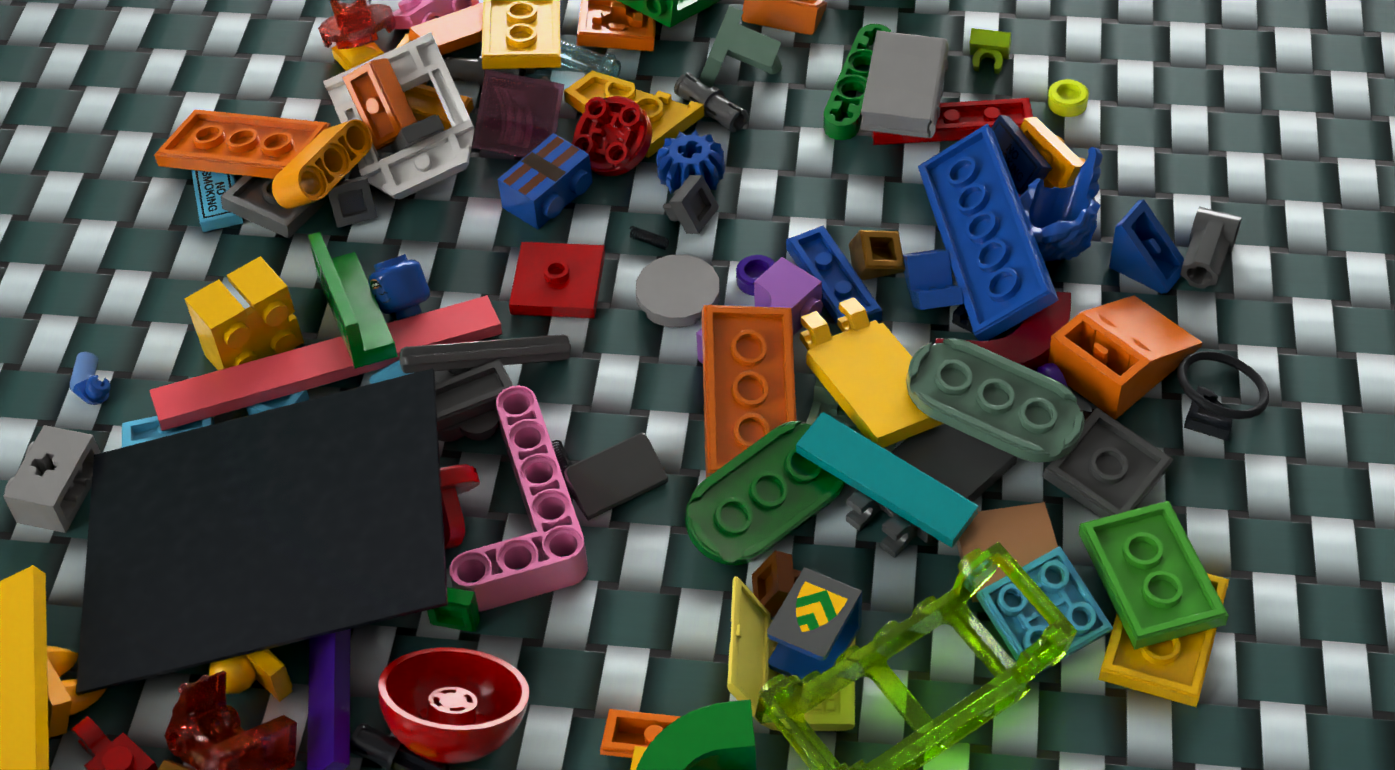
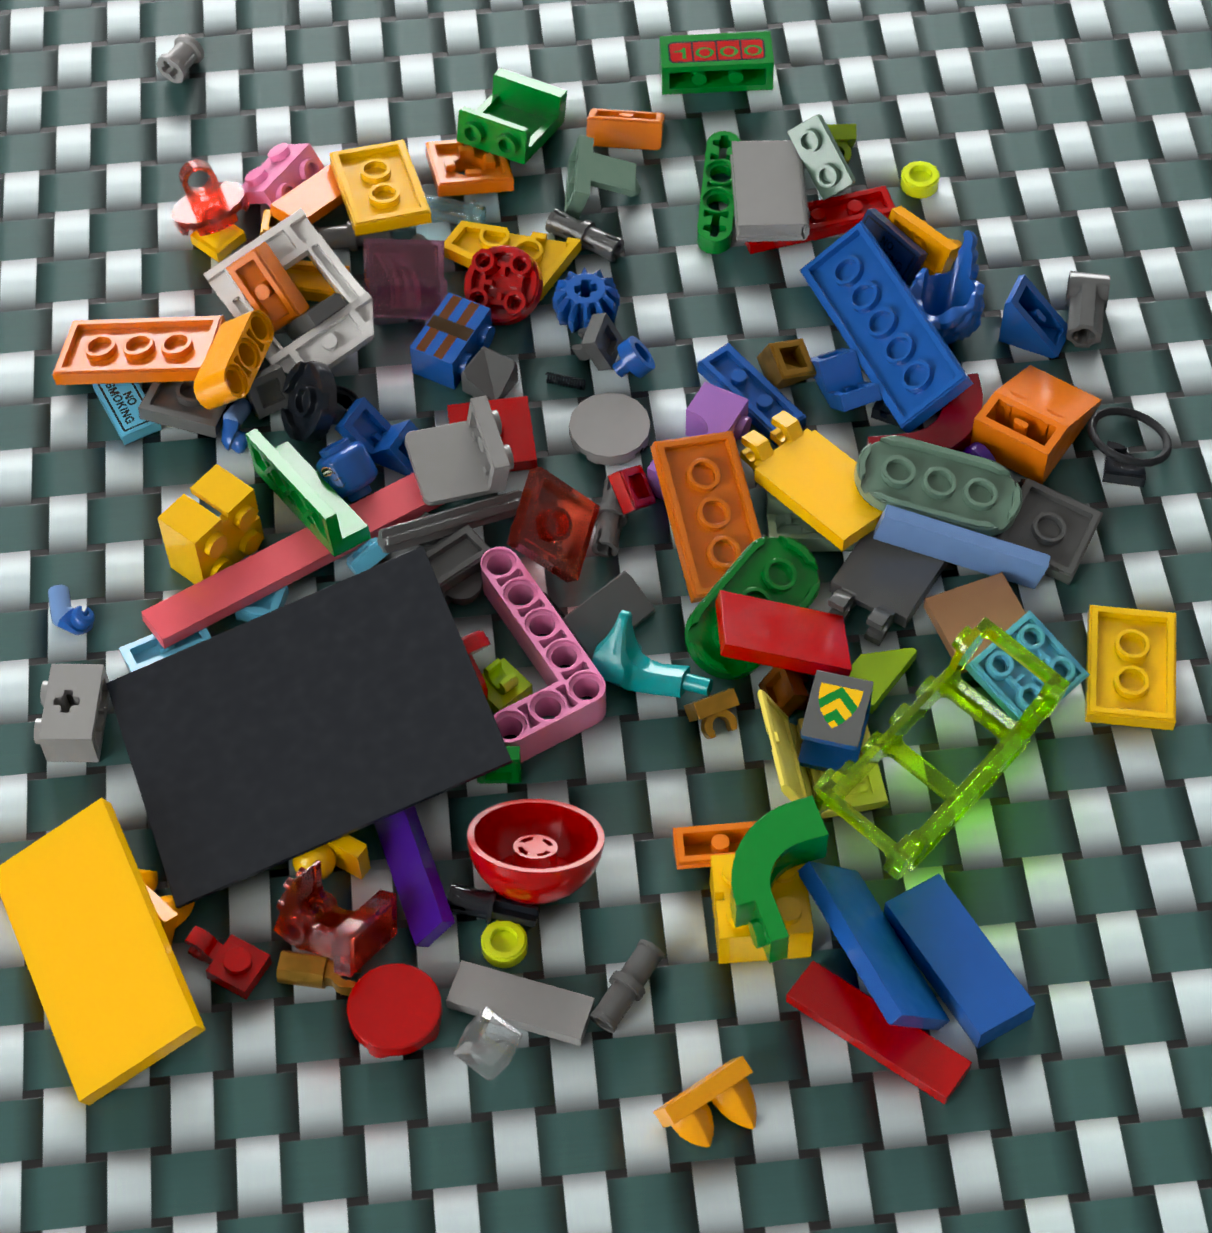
camera: 15 degrees left, 5 degrees up
dark purple tile [736,255,776,296] -> none
teal tile [796,412,979,548] -> none
bright green tile [1078,501,1229,650] -> none
none -> arm [221,398,252,454]
none -> black tile [281,361,359,443]
none -> blue slope [334,397,419,476]
none -> light grey bracket [404,395,514,506]
none -> dark grey slope [461,346,518,400]
none -> lime tile [482,658,533,714]
none -> clear red tile [507,467,600,583]
none -> dark grey pin [591,476,628,558]
none -> teal animal [592,610,713,698]
none -> red tile [608,465,656,515]
none -> blue tile [613,336,655,378]
none -> pearl gold tile [684,688,740,739]
none -> red tile [715,590,852,676]
none -> bracket [787,114,856,200]
none -> lime tile [849,647,917,714]
none -> medium blue tile [873,505,1050,589]

